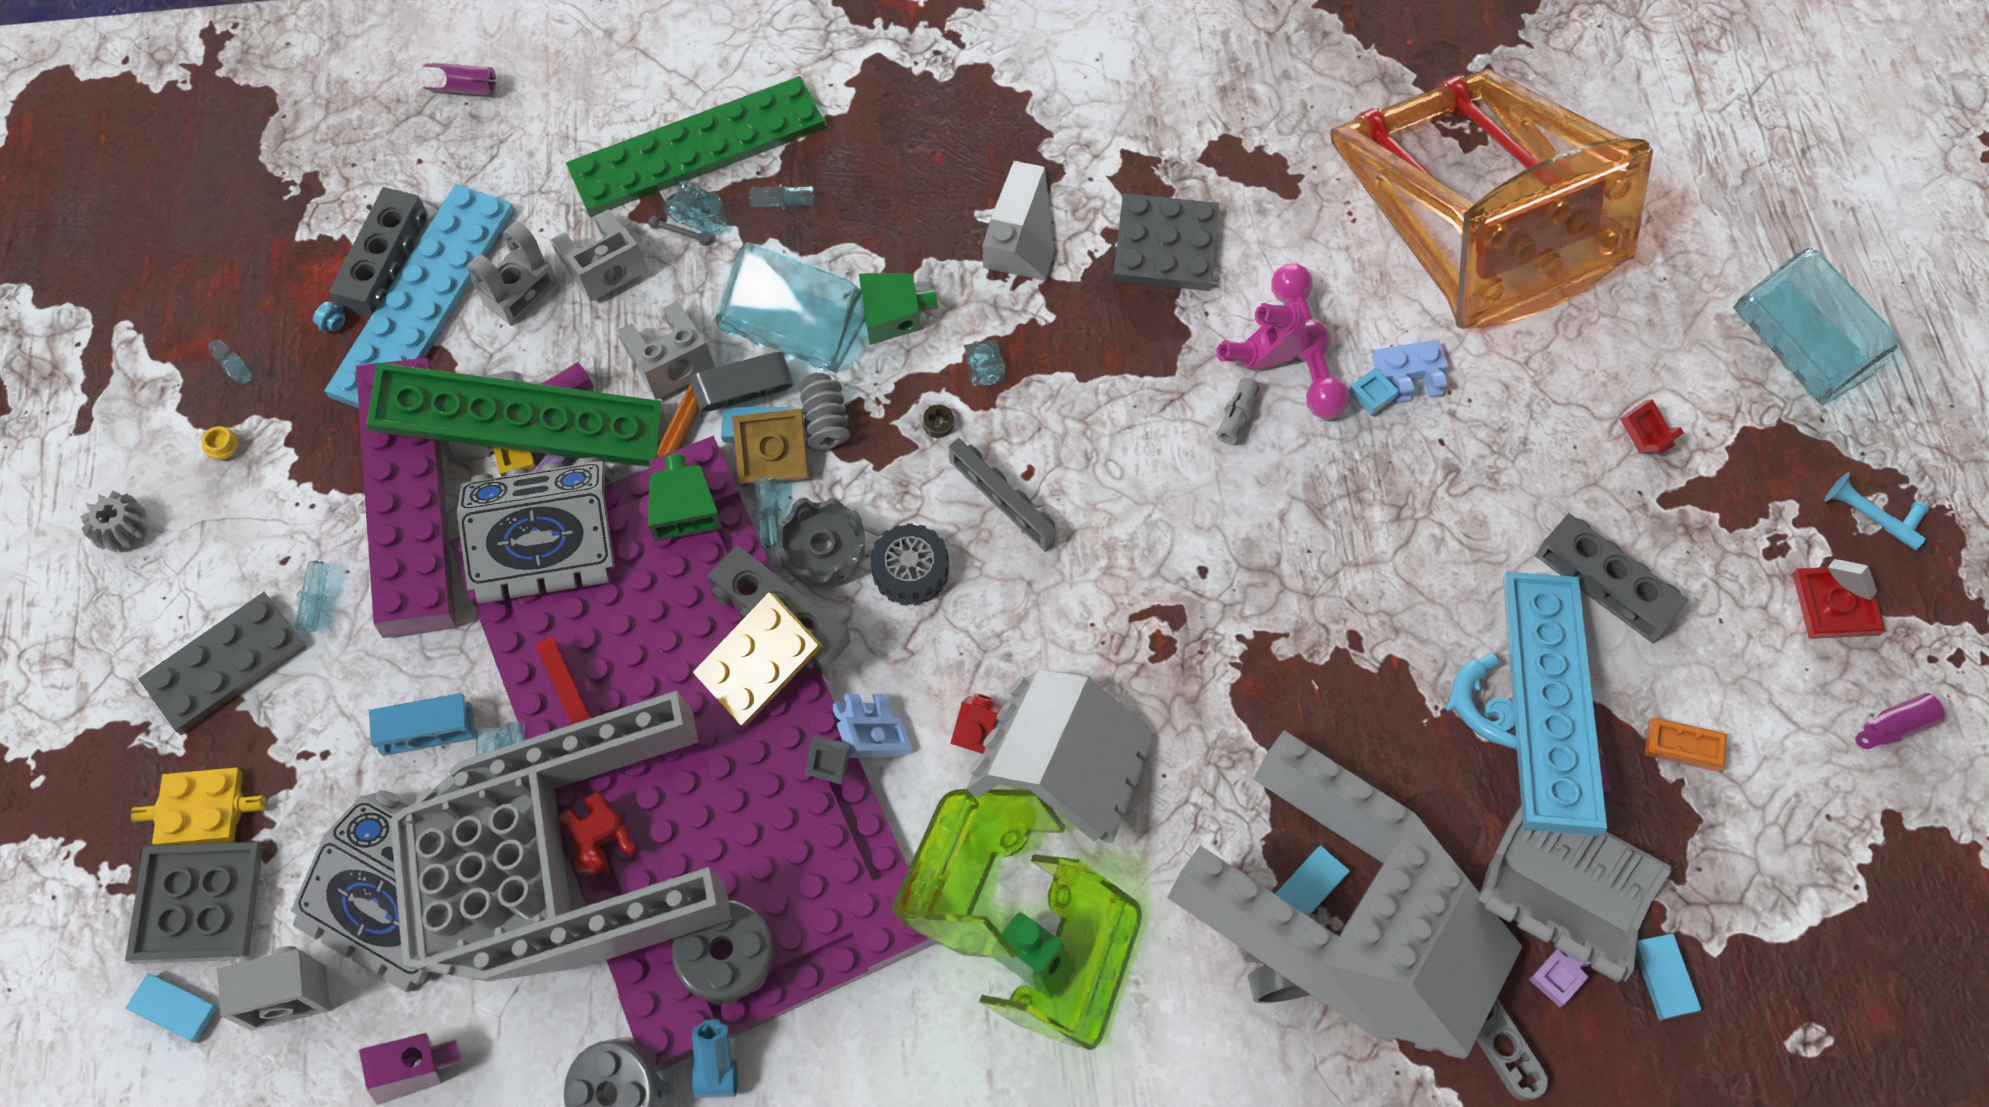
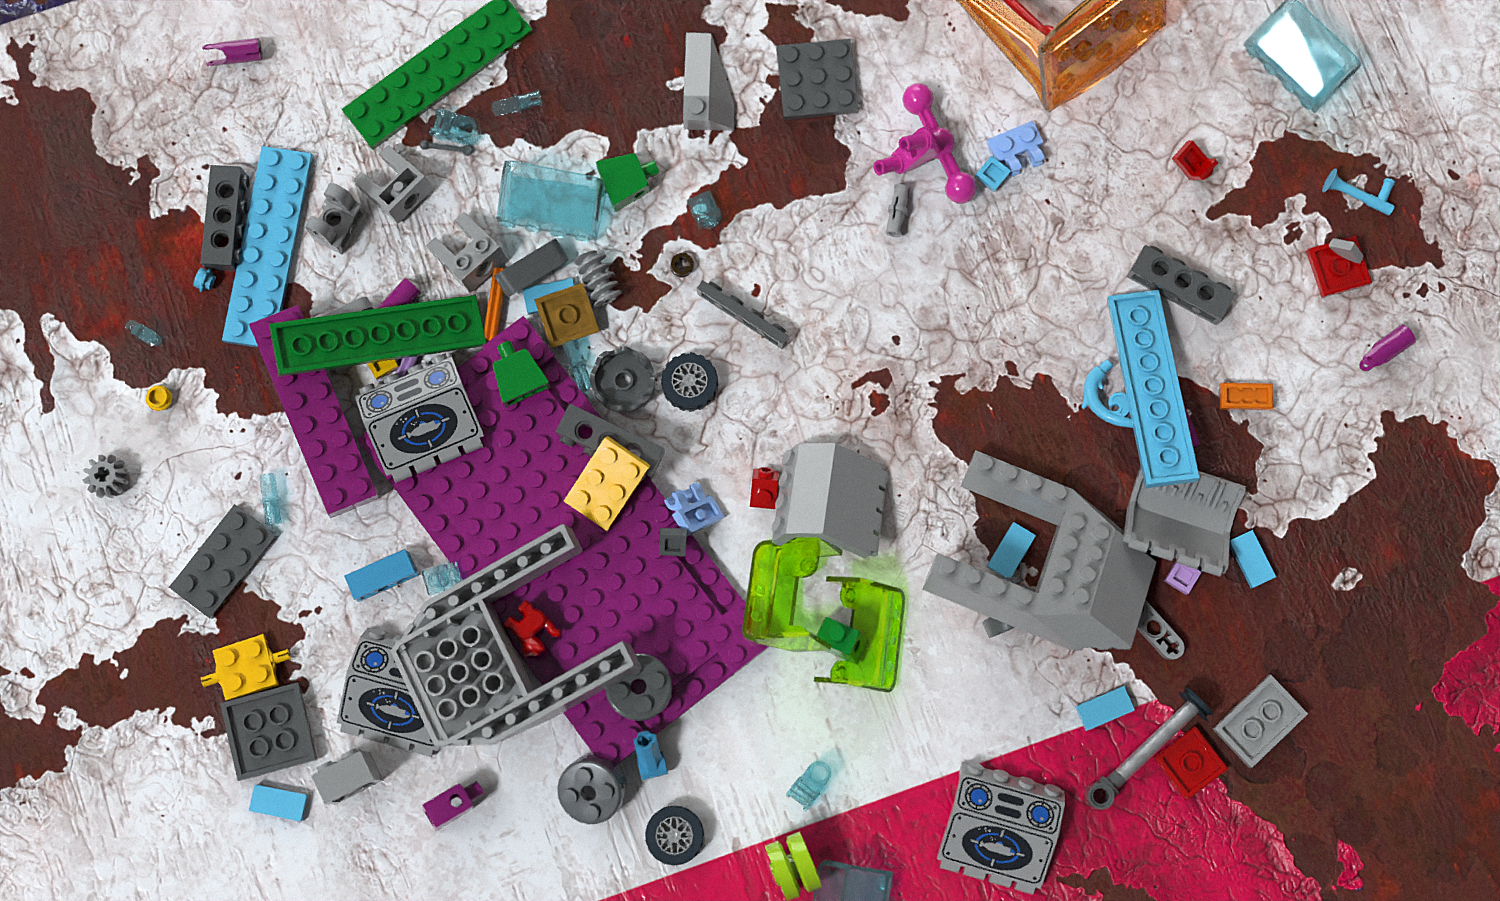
camera: 15 degrees left, 15 degrees up
red beam [535,636,591,725] -> none

